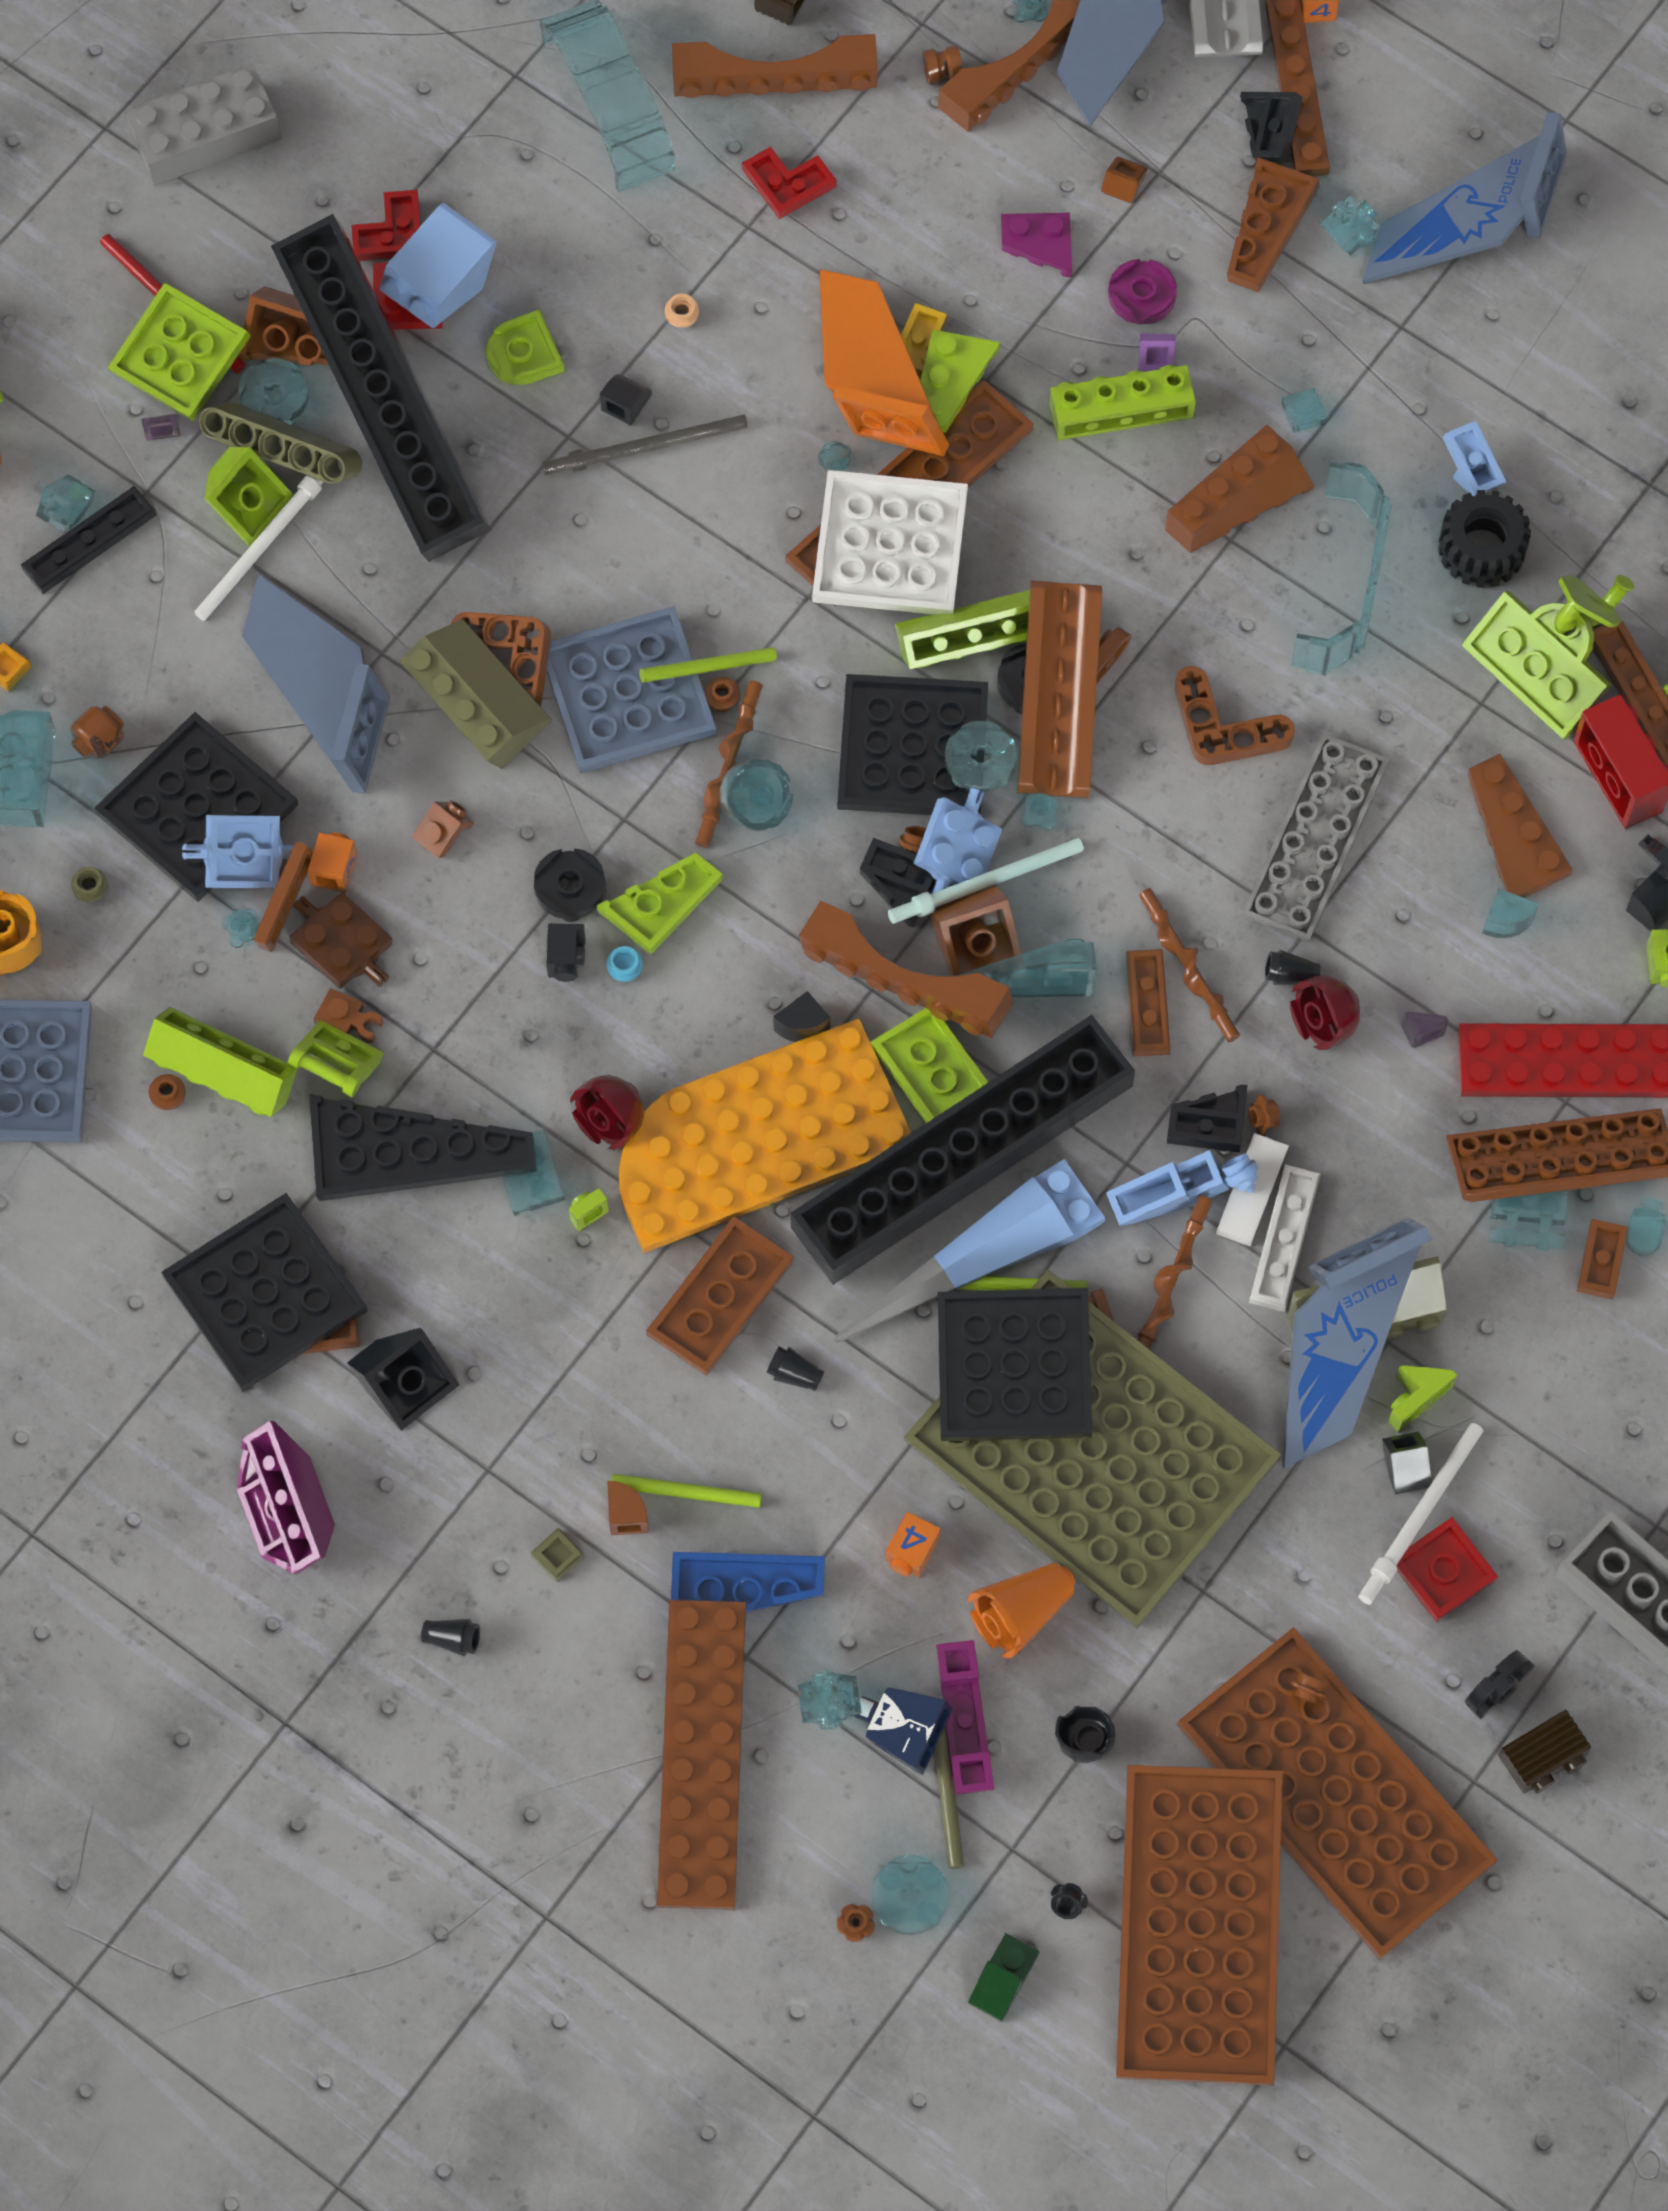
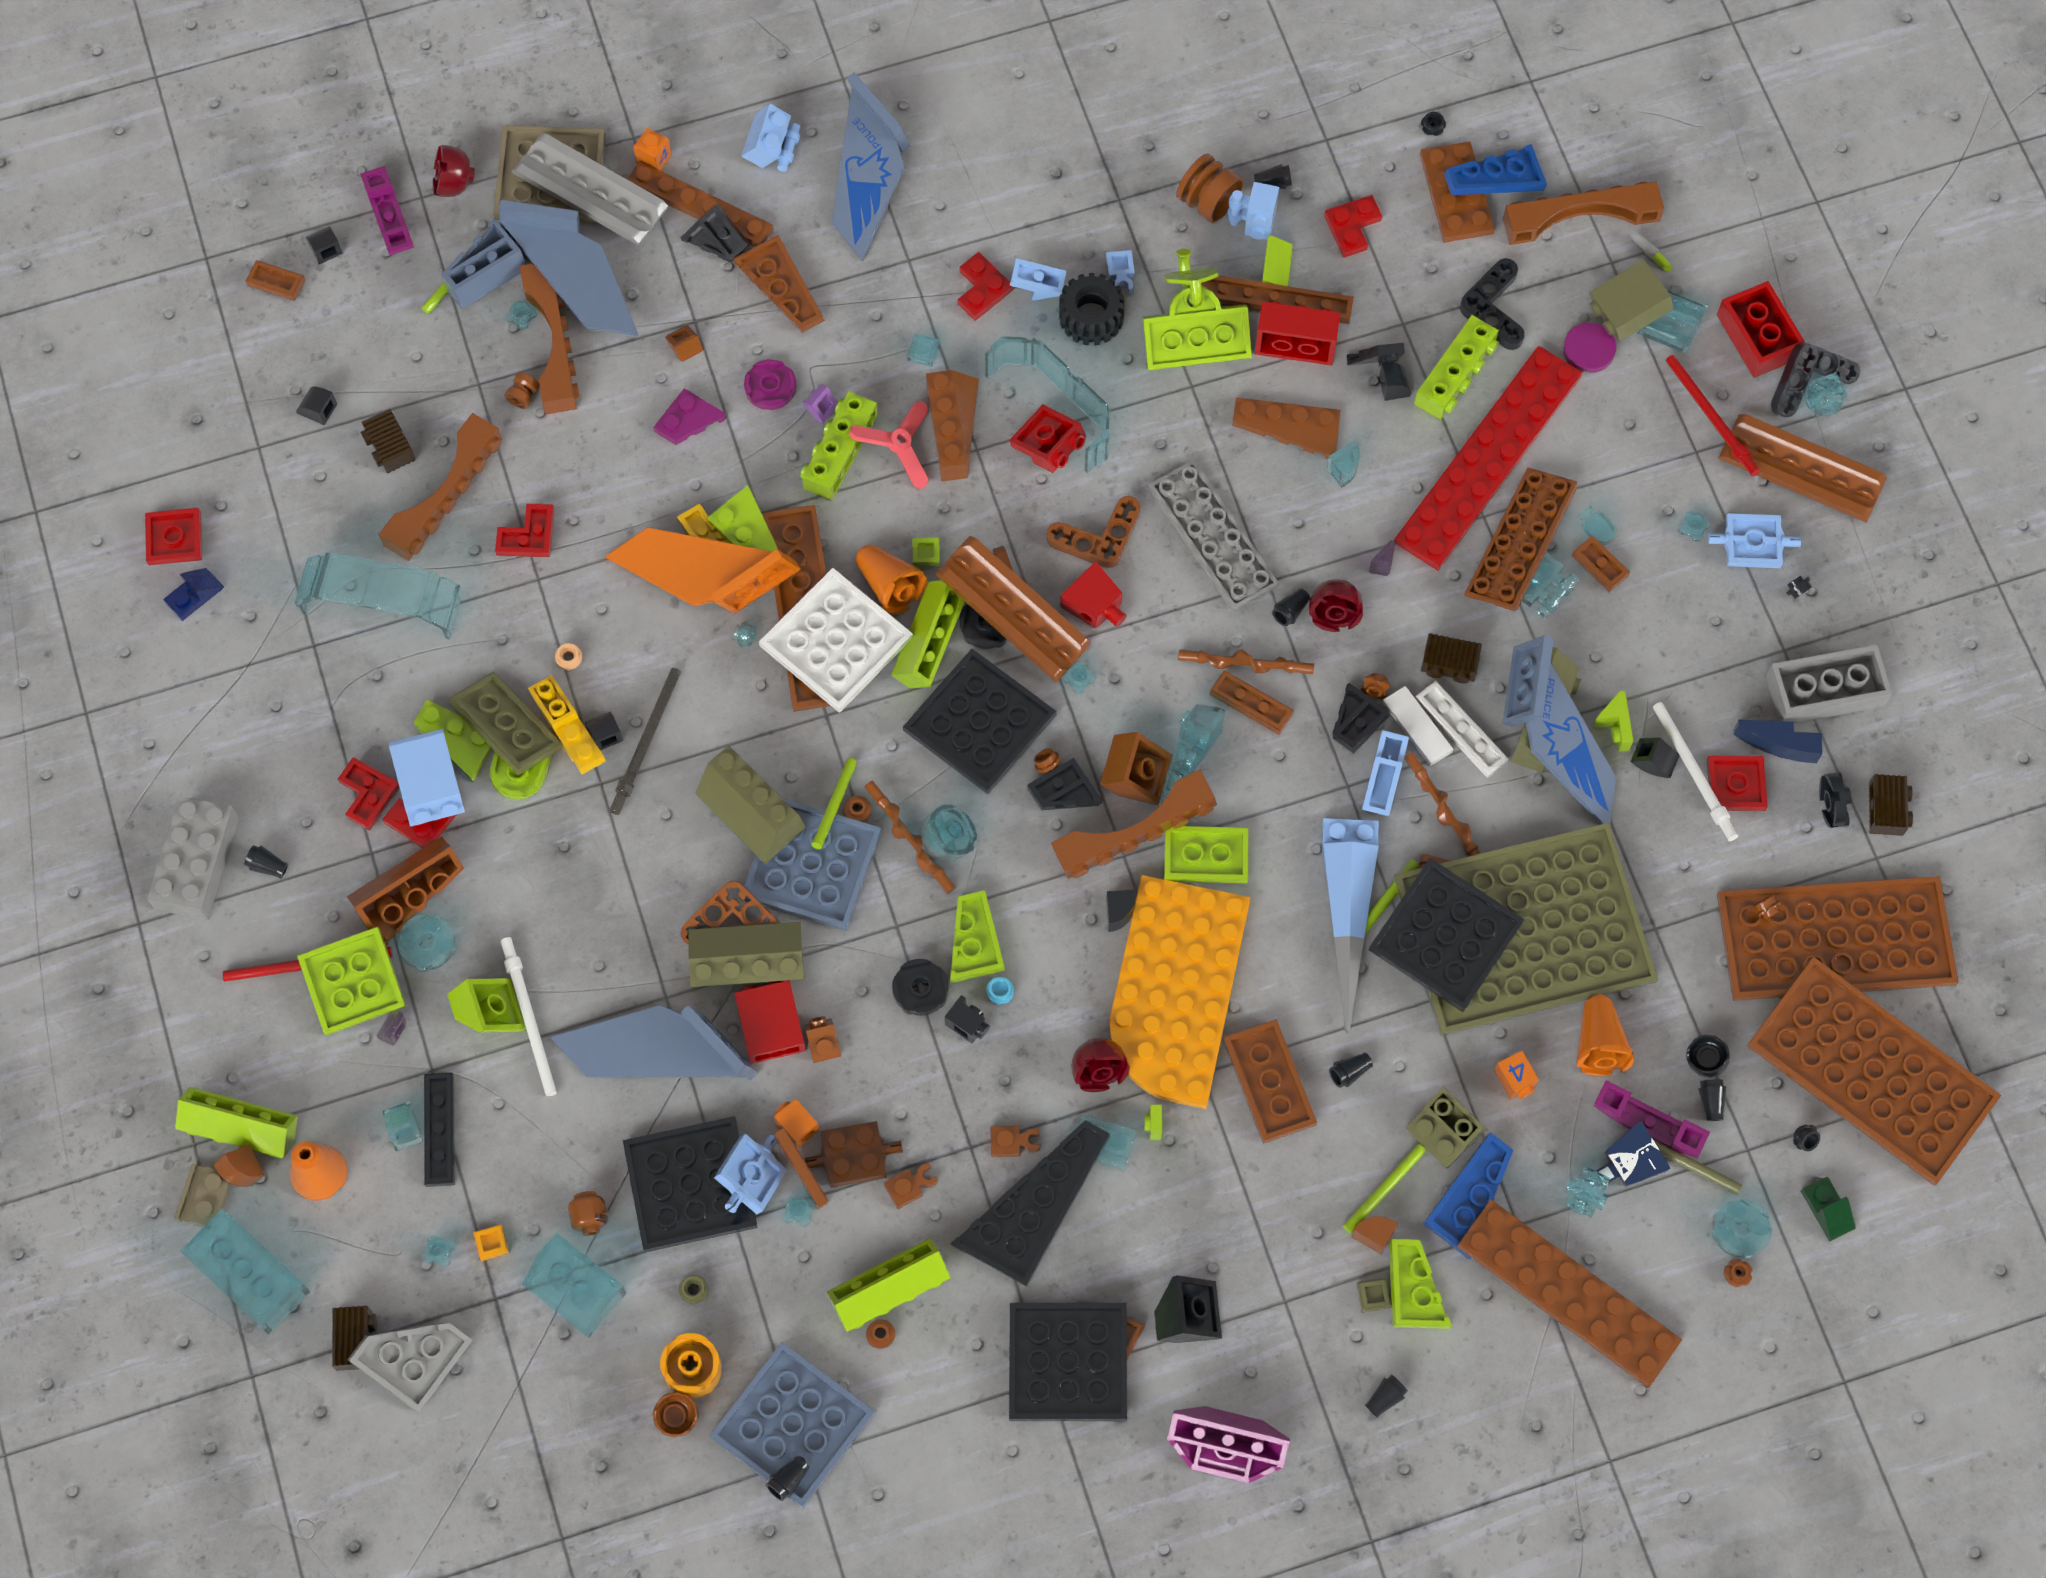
camera: 55 degrees left, 0 degrees up
olive beam [199,402,362,484] -> none
black brick [271,214,491,562] -> none
lime plate [288,1020,384,1097] -> none
black brick [790,1014,1135,1285] -> none
light aqua bar [888,838,1084,924] -> none
light blue plate [914,788,1002,893] -> none
clear light blue plate [945,721,1017,792] -> none
light blue plate [1221,1153,1258,1193] -> none
clear light blue brick [1320,195,1381,256] -> none
none -> black cone [244,845,288,879]
none -> lime wing [414,700,493,782]
none -> olive tile [450,672,562,775]
none -> yellow slope [528,675,606,774]
none -> olive slope [695,745,806,864]
none -> red brick [734,980,806,1064]
none -> light blue brick [741,104,800,172]
none -> coral piece [849,401,928,489]
none -> orange cone [856,545,927,615]
none -> lime plate [912,537,940,567]
none -> red plate [958,252,1014,321]
none -> dark orange plate [990,1126,1040,1157]
none -> red plate [1009,404,1086,473]
none -> red torso [1060,562,1127,628]
none -> light blue plate [1106,250,1135,294]
none -> lime wing [1389,1239,1452,1329]
none -> olive brick [1406,1087,1486,1168]
none -> dark brown brick [1421,633,1482,684]
none -> black cone [1698,1079,1727,1121]
none -> dark blue slope [1733,719,1822,764]

